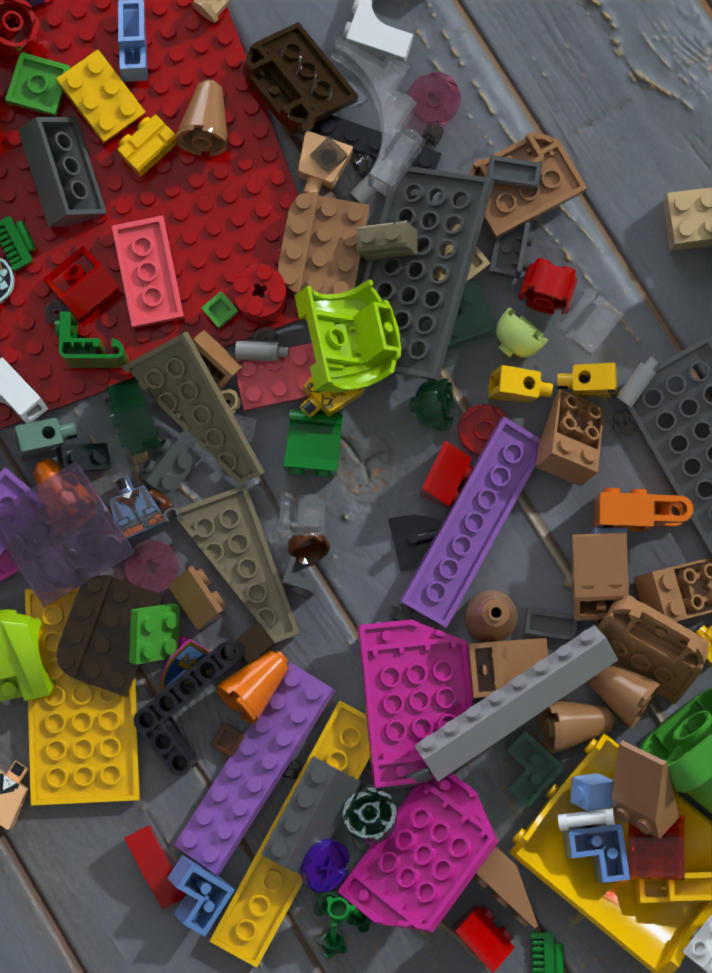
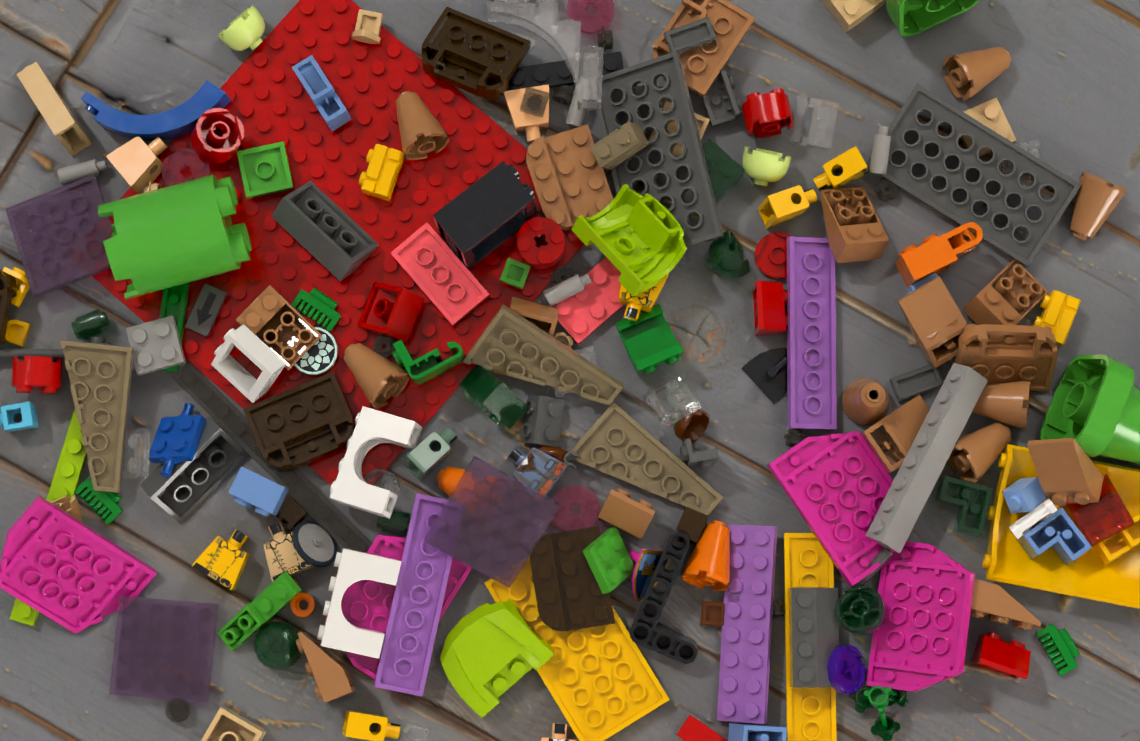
camera: 25 degrees left, 0 degrees up
yellow plate [56,50,146,144] -> none
black plate [56,443,111,474] -> none
none -> medium nougat cone [344,343,409,409]
none -> black window [433,161,536,270]

